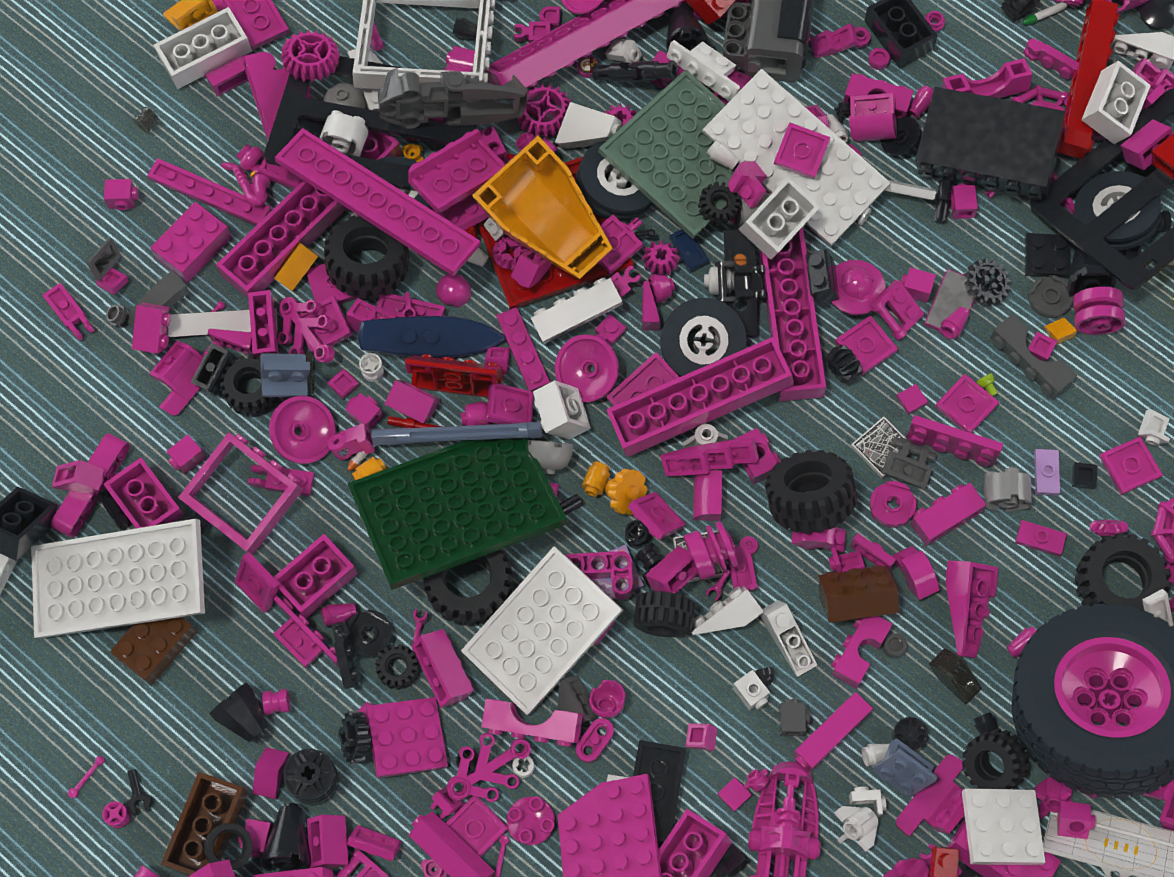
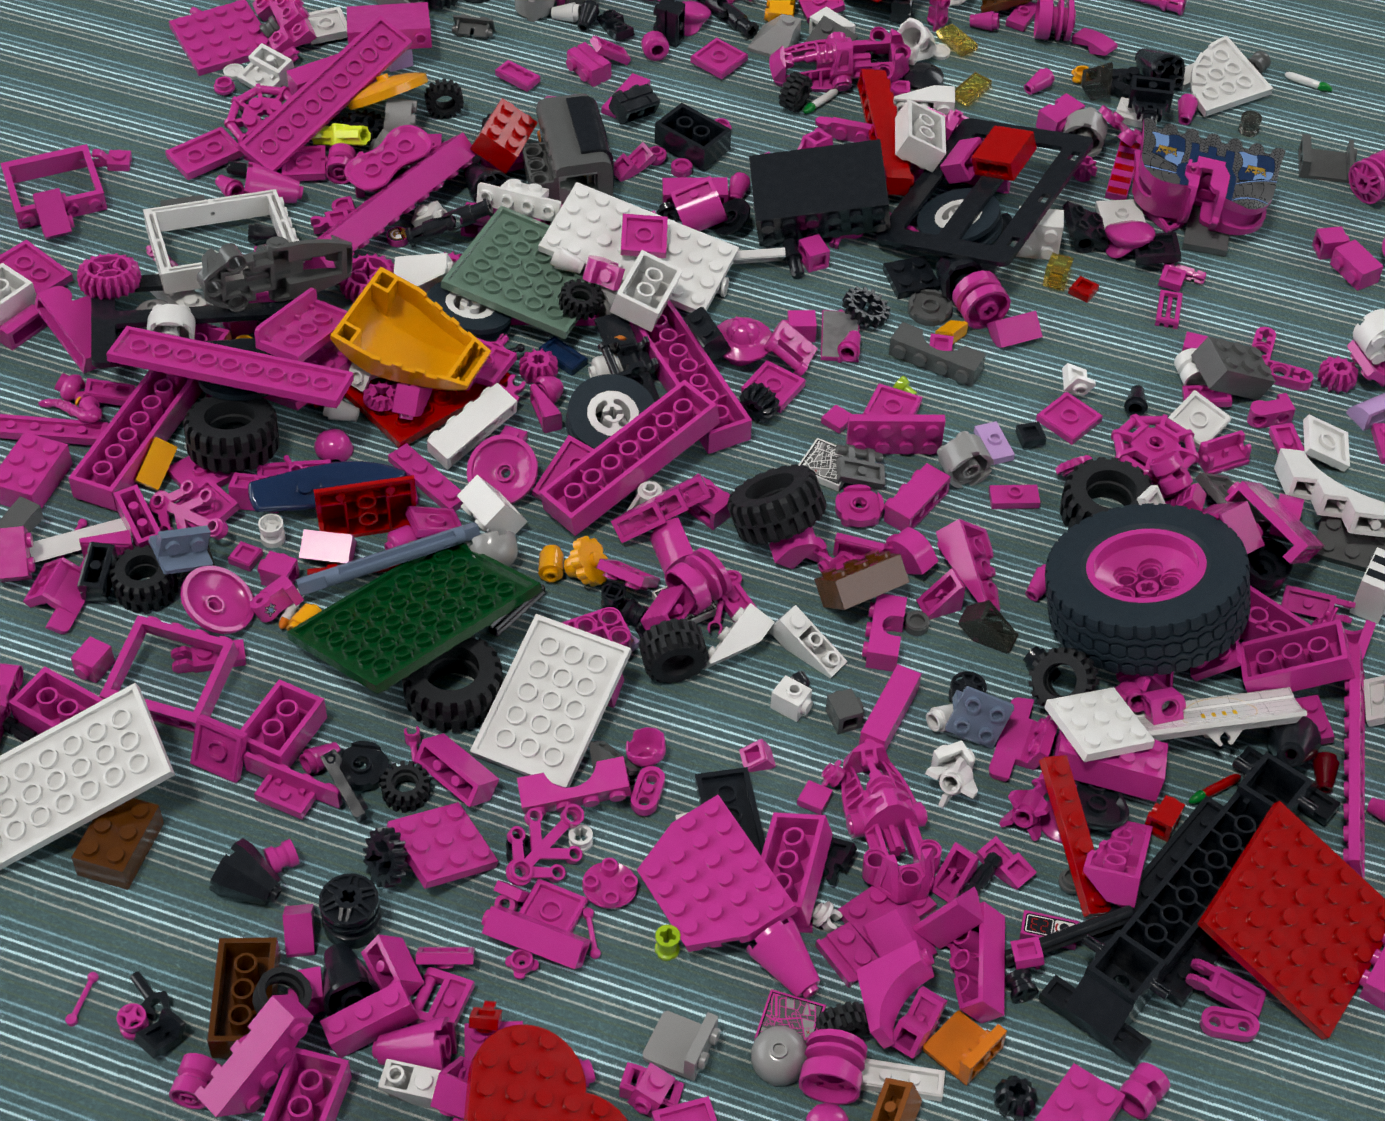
camera: 25 degrees left, 20 degrees down
none -> black bracket [134,1007,185,1059]
none -> dark pink tile [890,80,910,96]
none -> dark pink slope [916,568,965,620]
none -> dark pink brick [986,311,1043,348]

